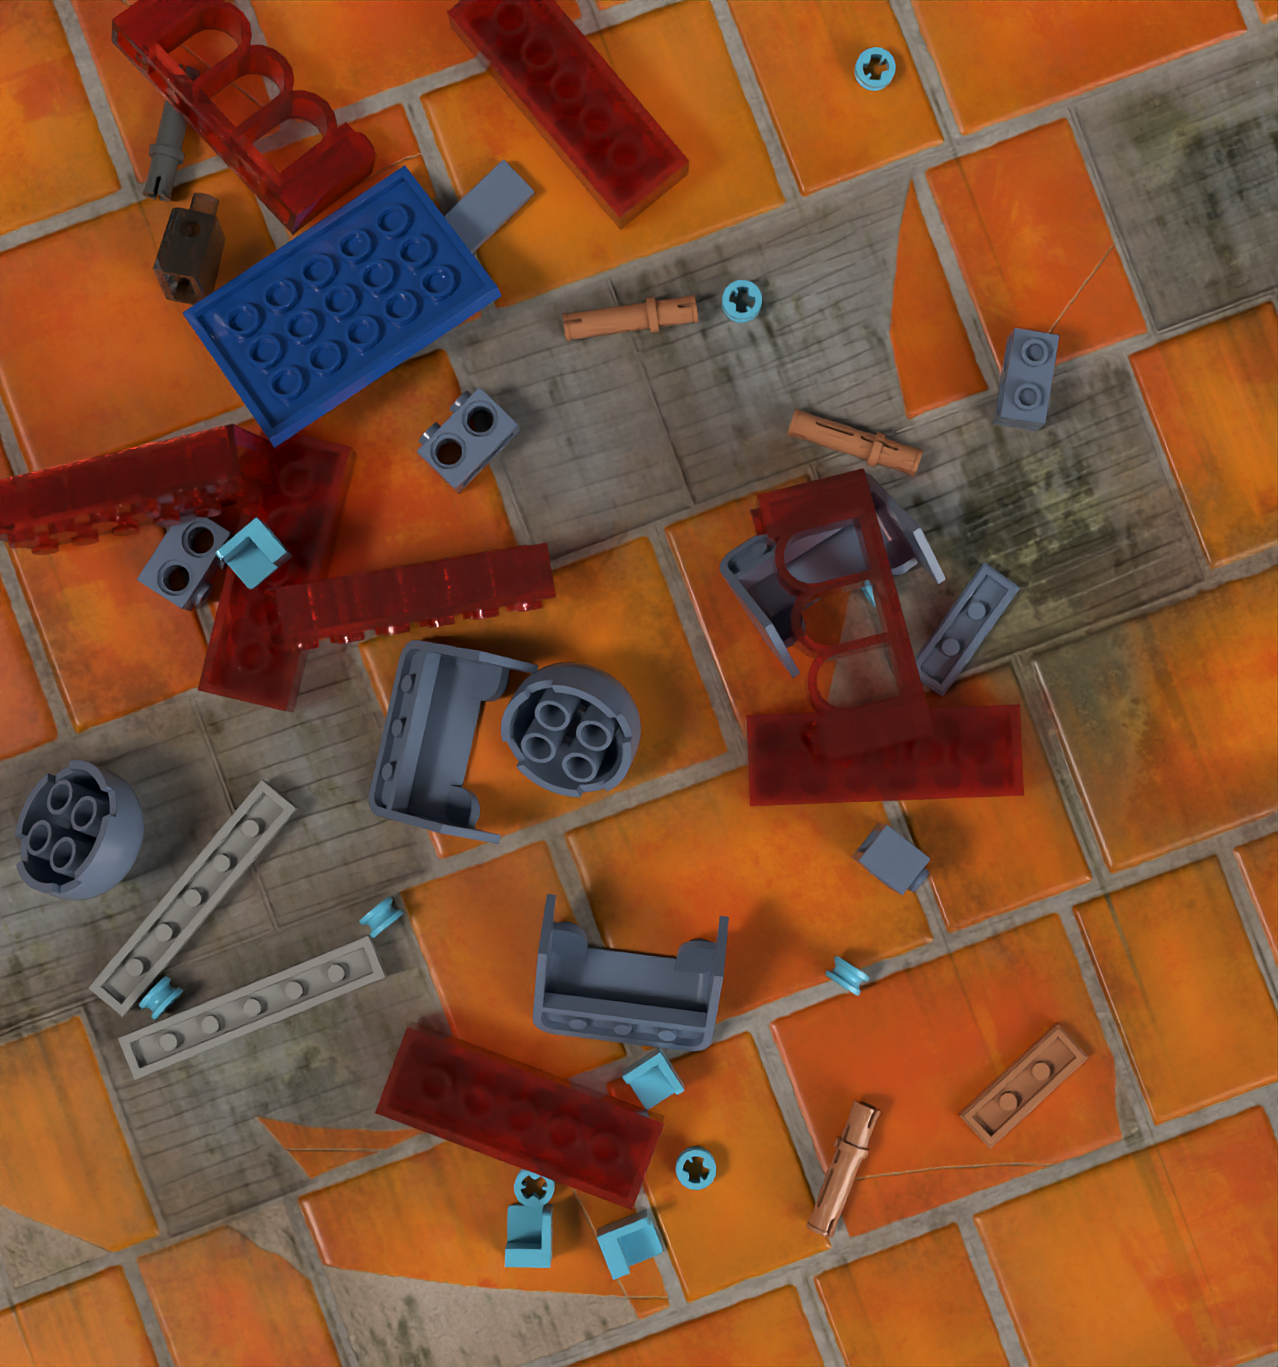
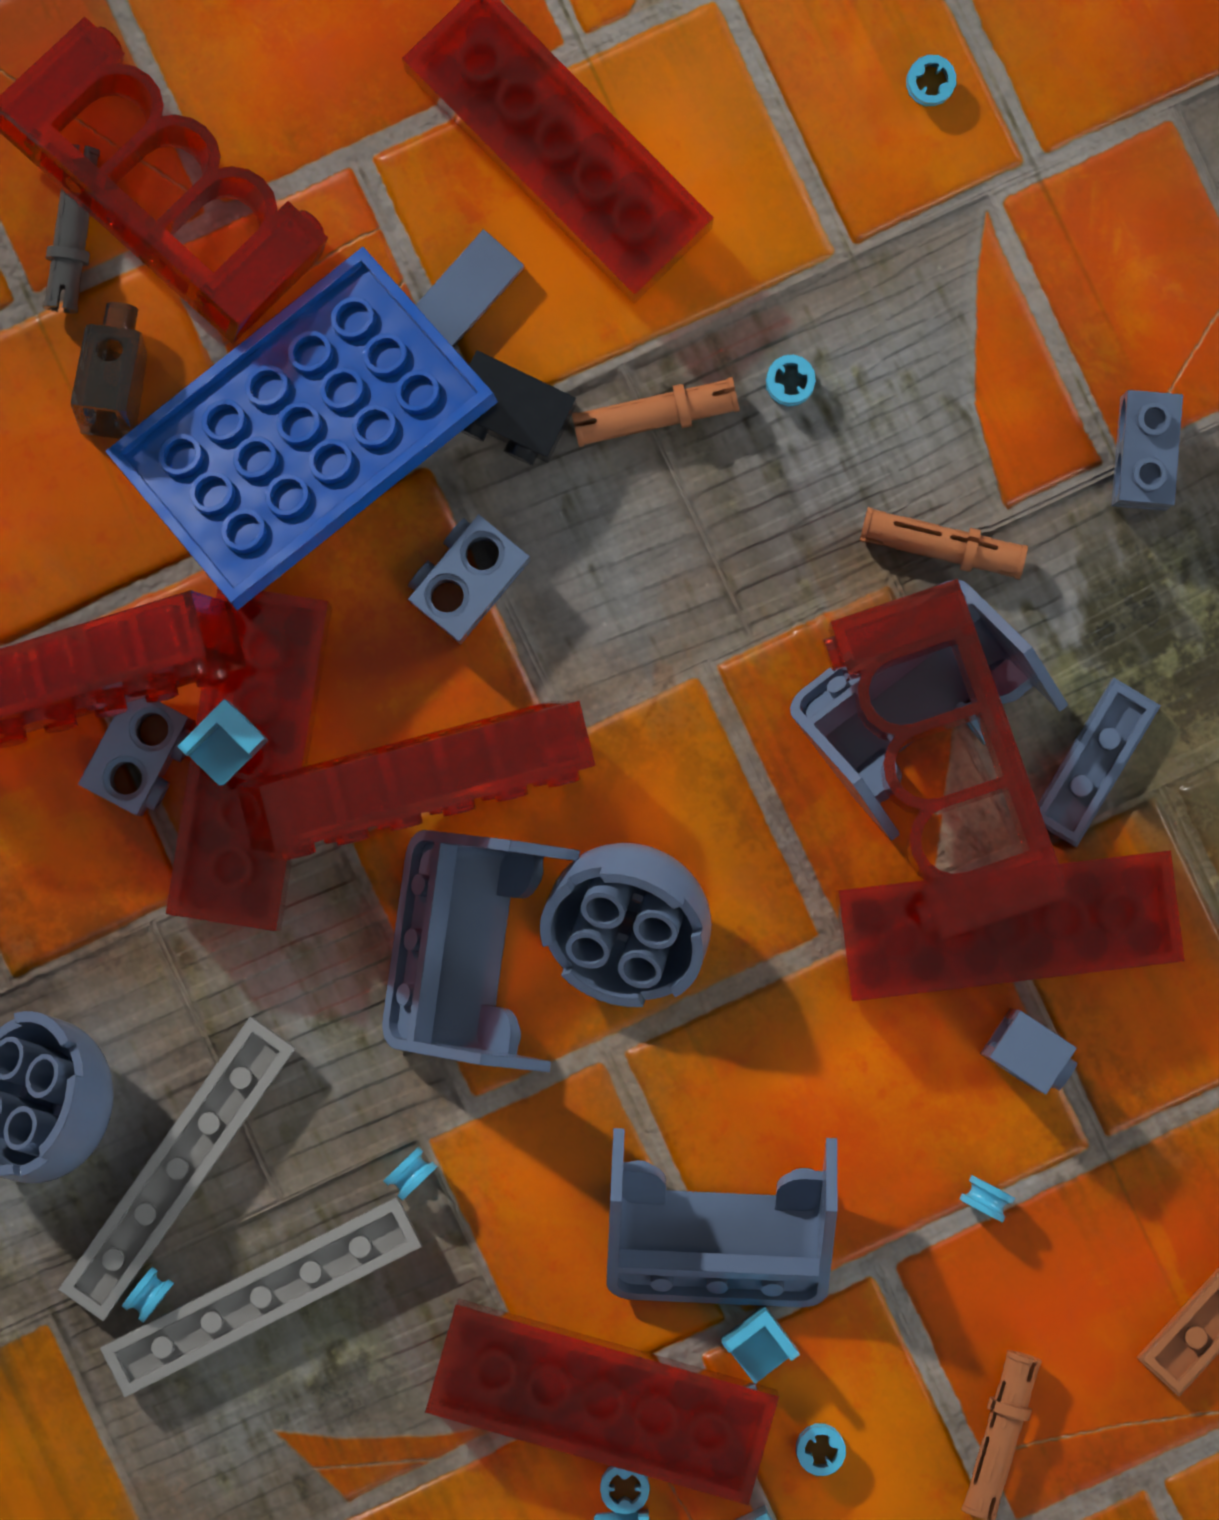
camera: 10 degrees left, 0 degrees up
none -> black brick [461,350,577,466]

